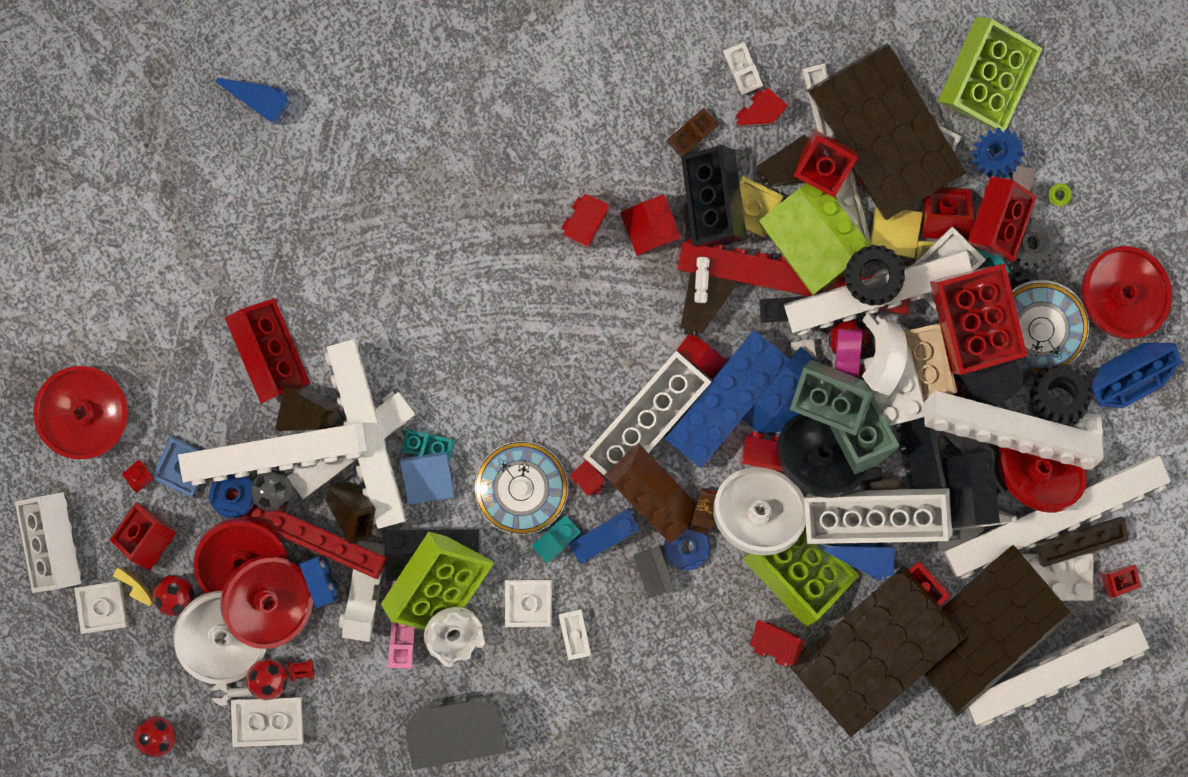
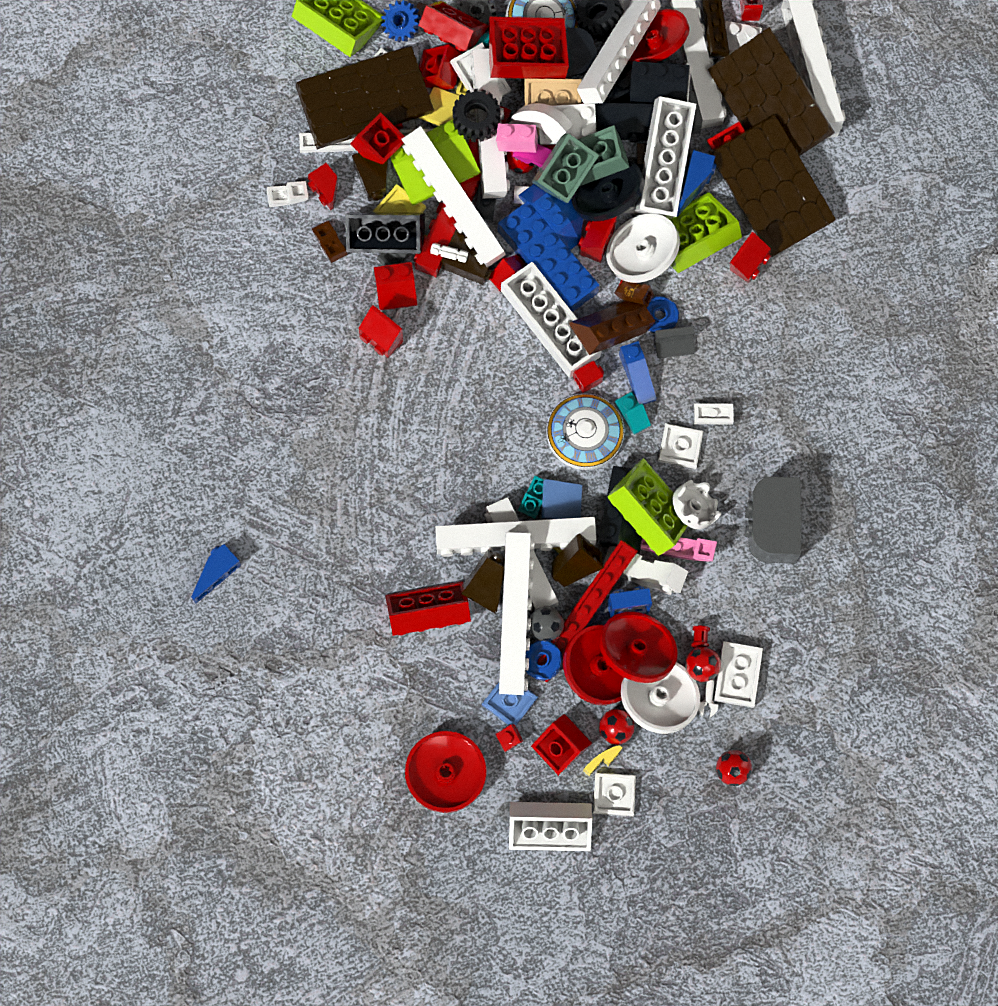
camera: 80 degrees left, 15 degrees down
none -> white brick [402,126,506,267]
none -> bright pink brick [496,123,538,153]

